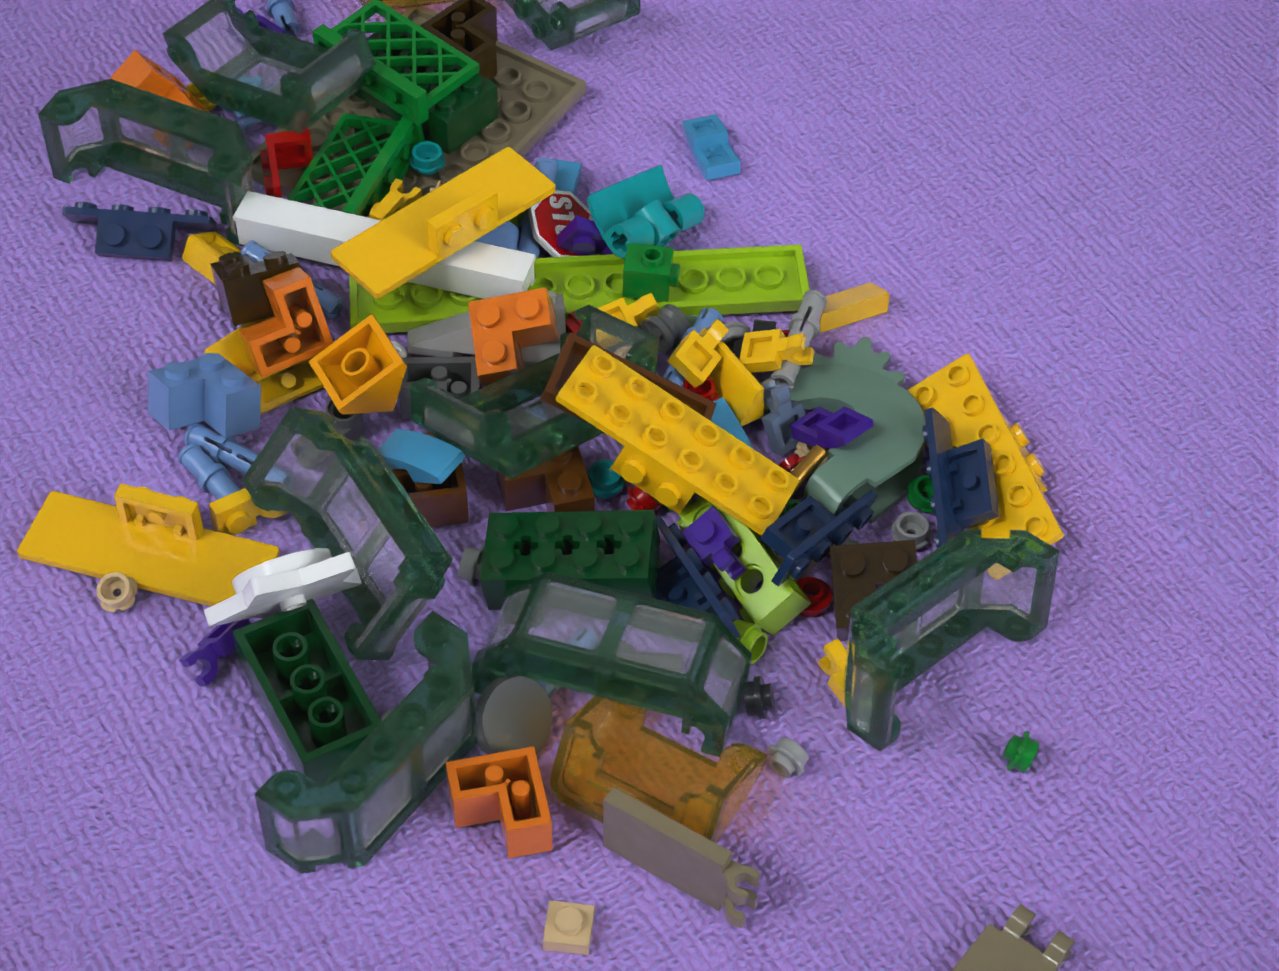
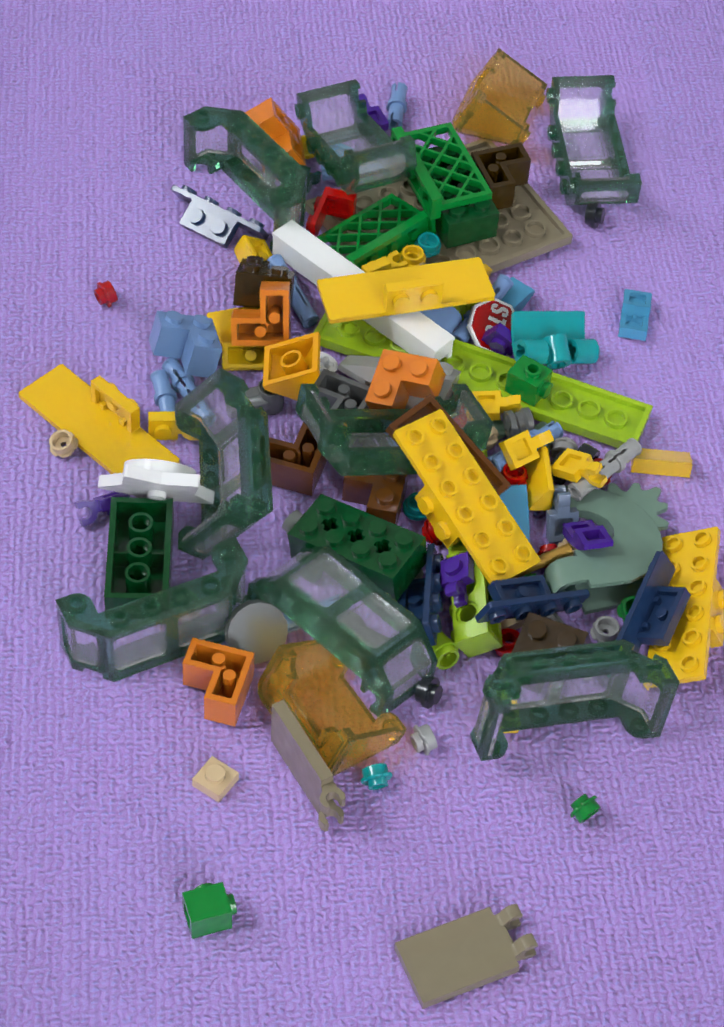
camera: 25 degrees right, 0 degrees up
dark azure slope [372,429,466,484] -> none
none -> red plate [94,280,118,308]
none -> teal plate [360,763,393,790]
none -> yellow plate [399,245,426,267]
none -> black plate [585,201,605,229]

